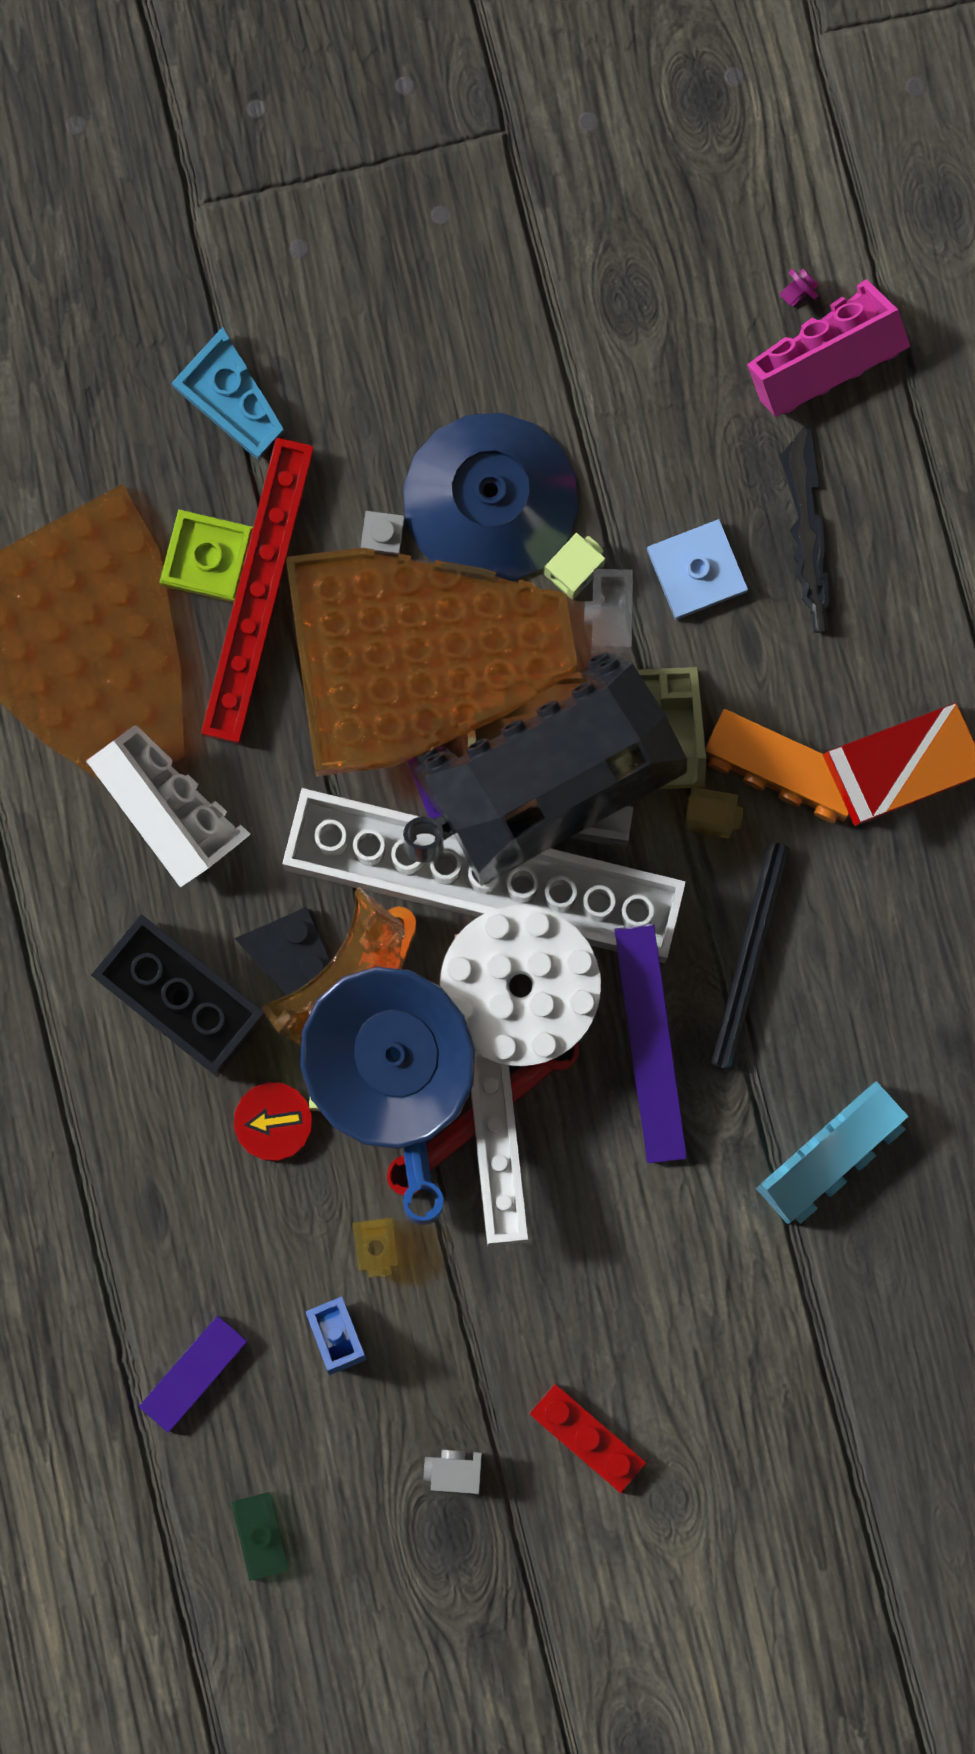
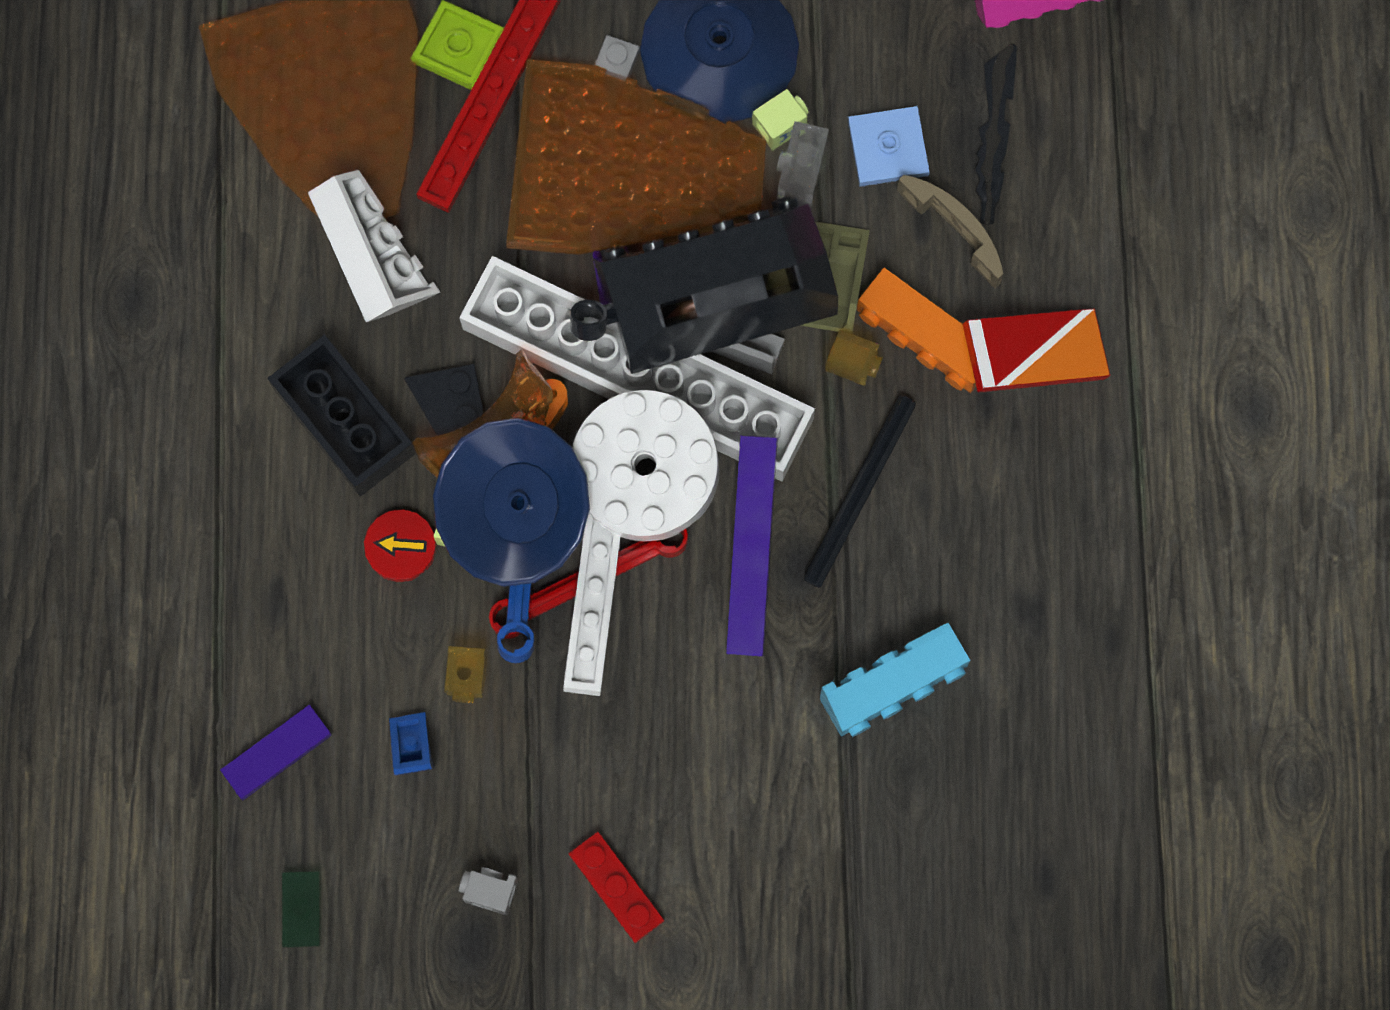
camera: 15 degrees right, 5 degrees down
none -> dark tan slope [897,175,1003,288]

